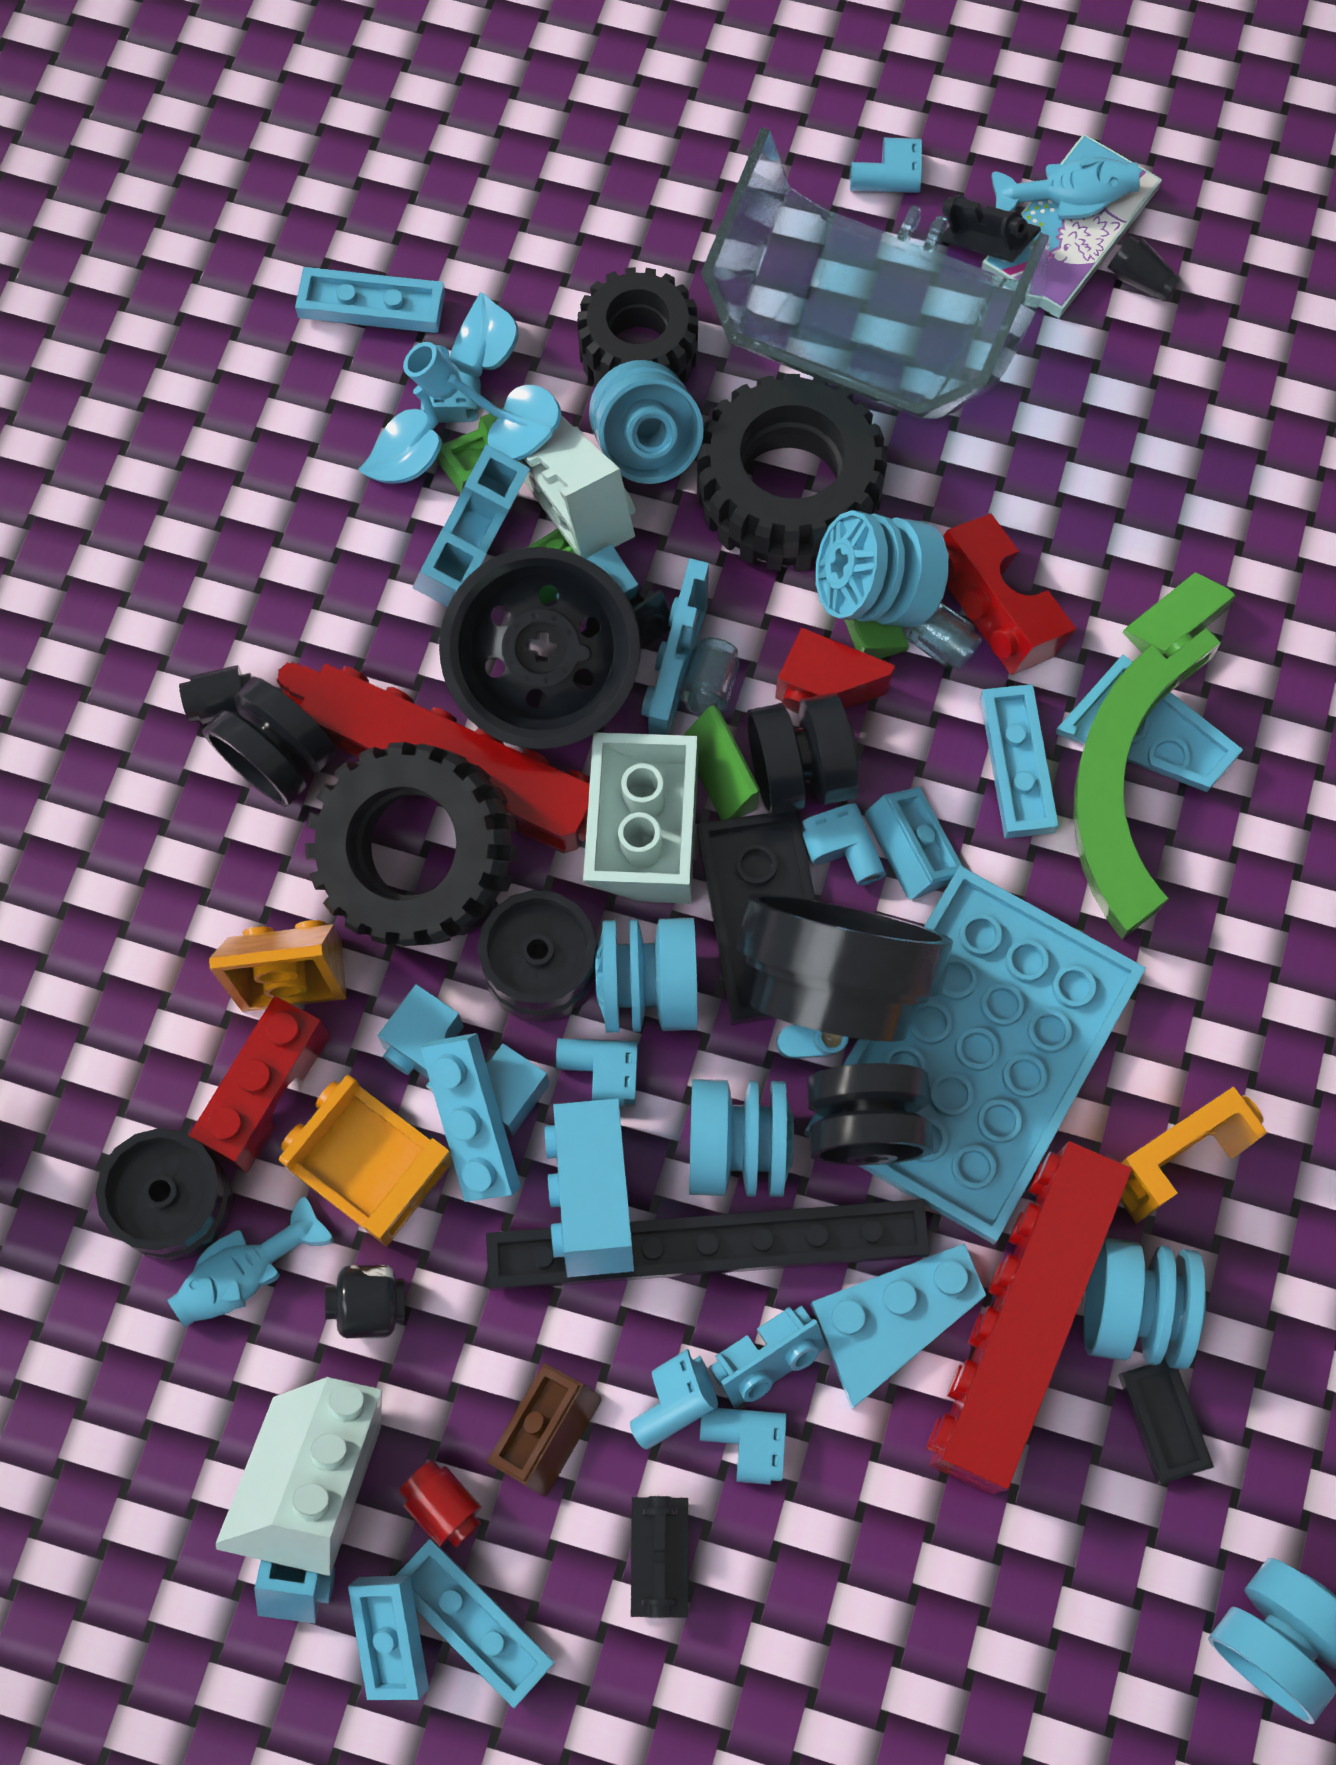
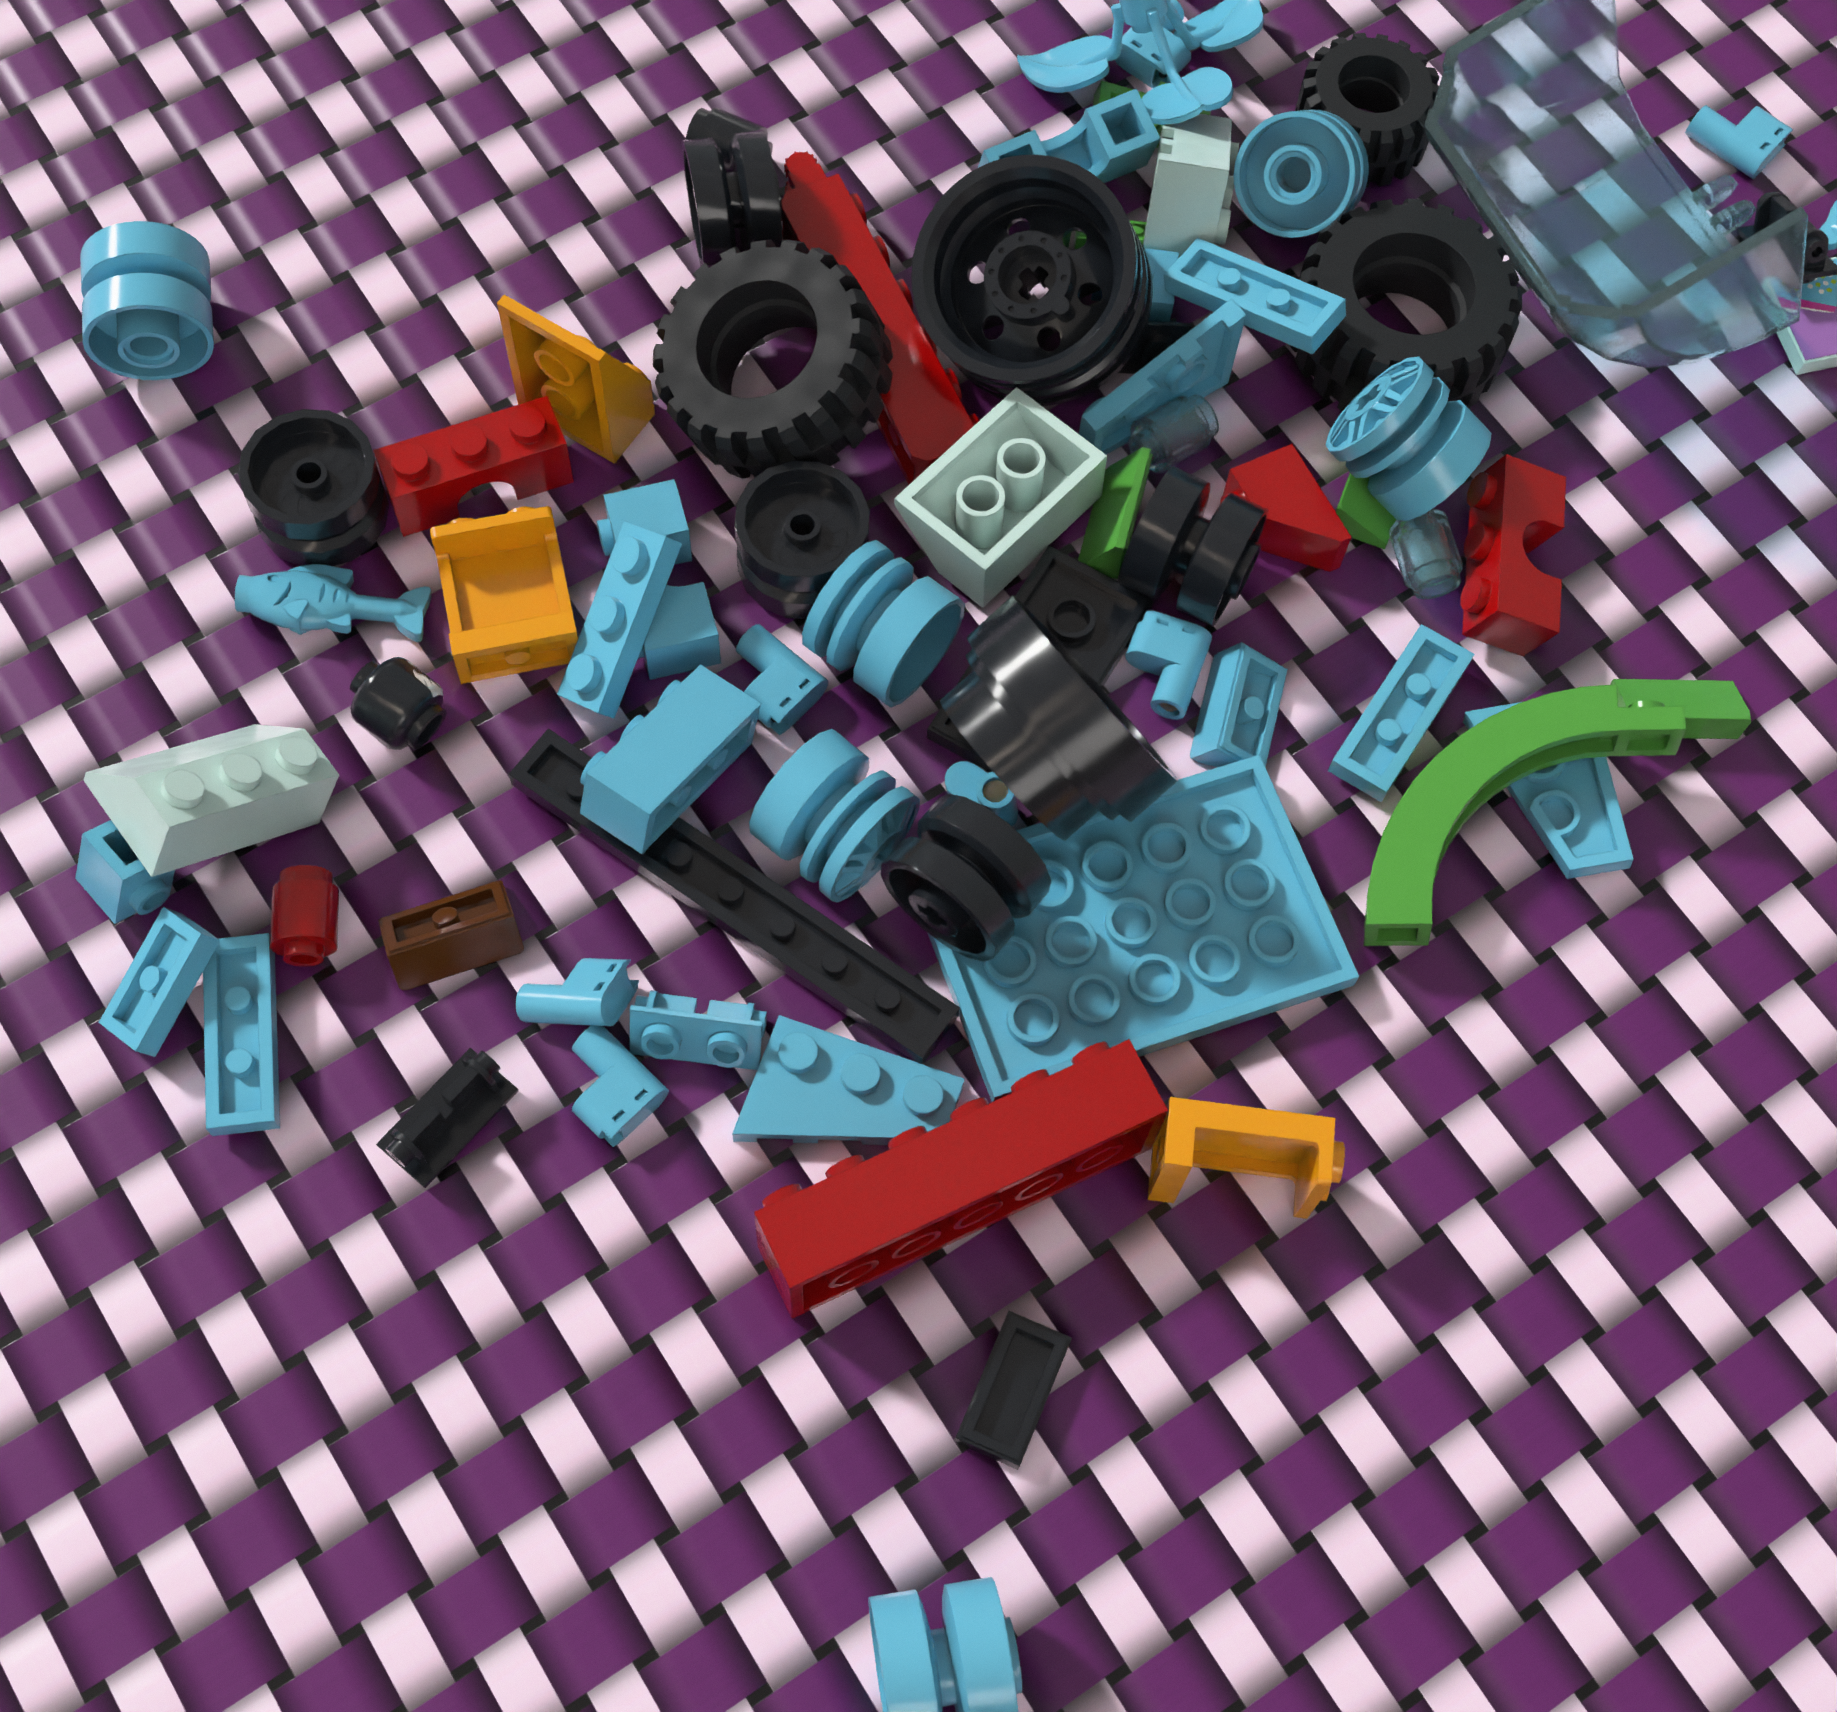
camera: 35 degrees right, 5 degrees down
medium azure wheel [1083,1237,1206,1370] -> none
none -> medium azure plate [1164,238,1346,355]

